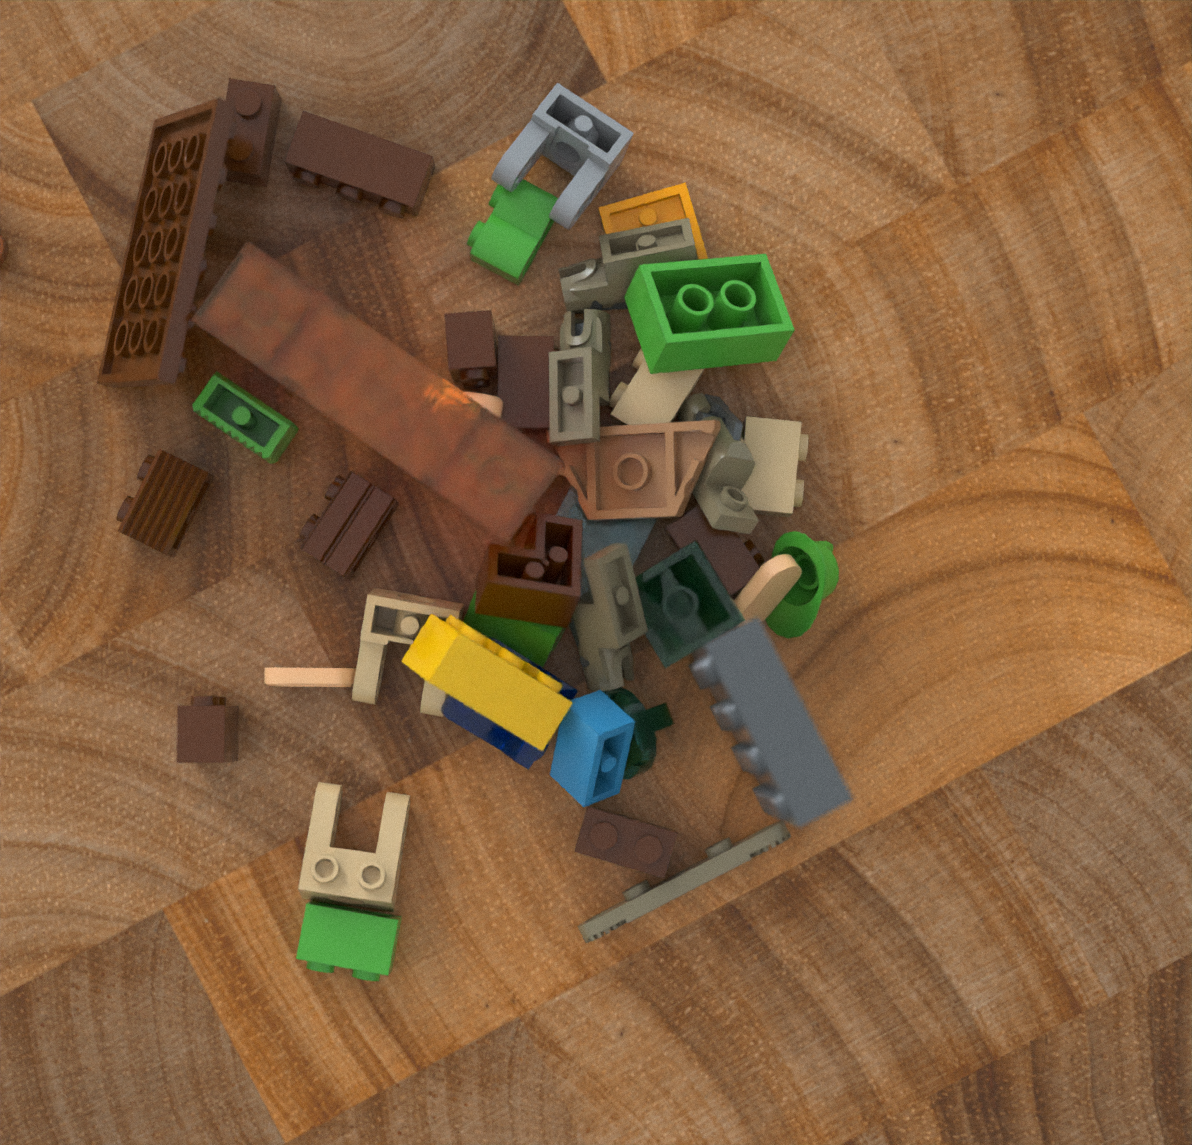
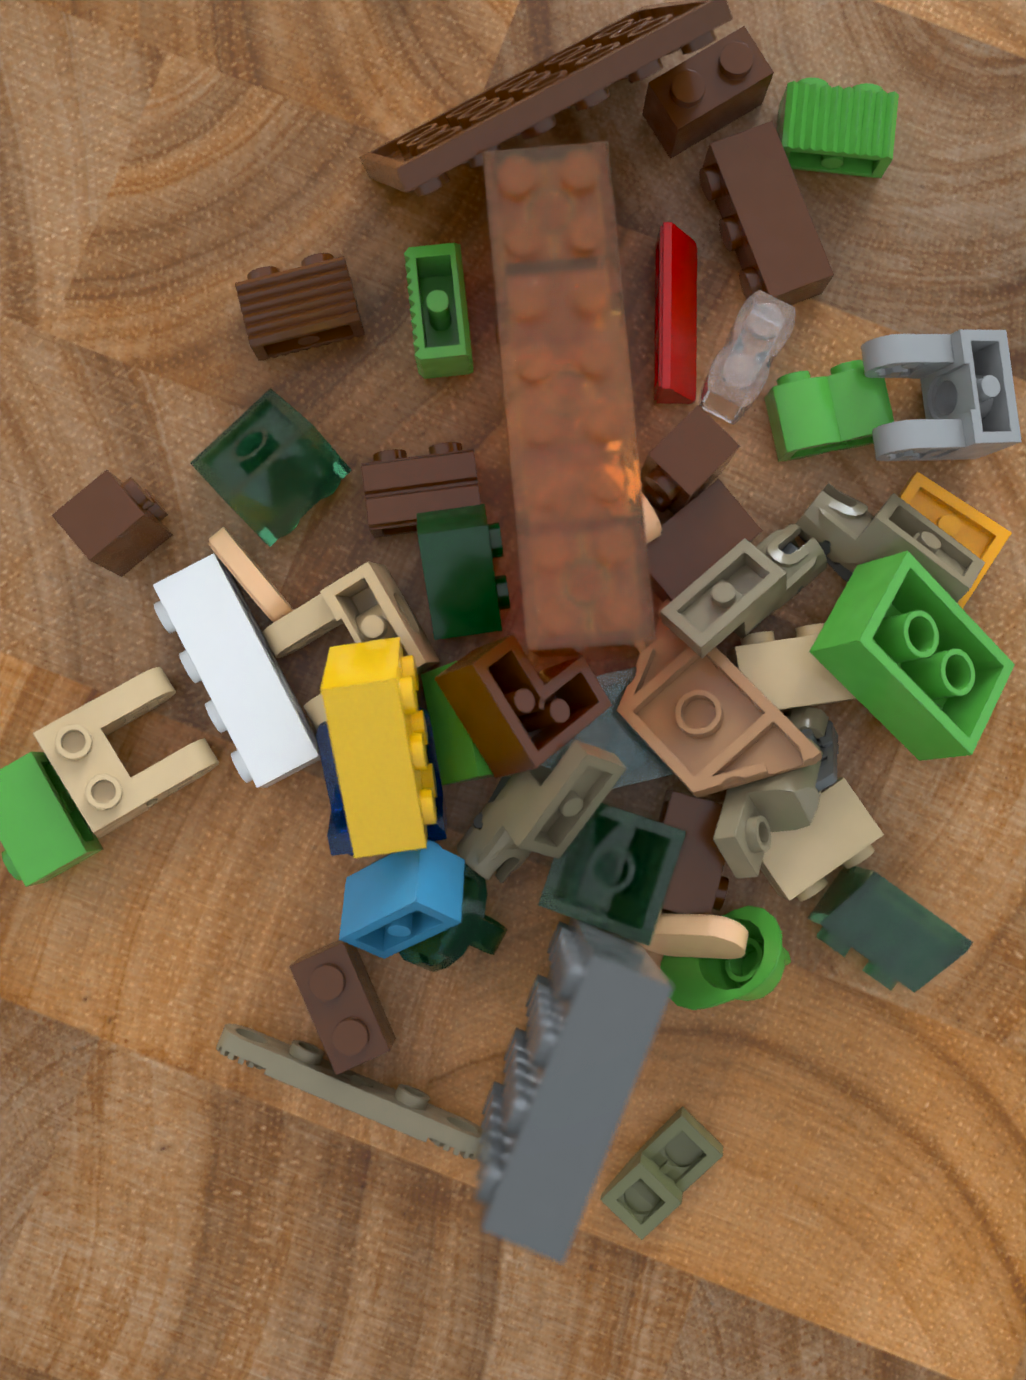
camera: 50 degrees right, 0 degrees up
none -> white brick [153,553,326,788]
none -> clear green slope [190,388,352,547]
none -> dark green brick [417,504,510,640]
none -> olive slope [600,1106,724,1240]
none -> red slope [654,222,697,404]
none -> clear brick [699,290,796,424]
none -> bright green brick [776,78,899,178]
none -> clear green slope [808,866,973,993]

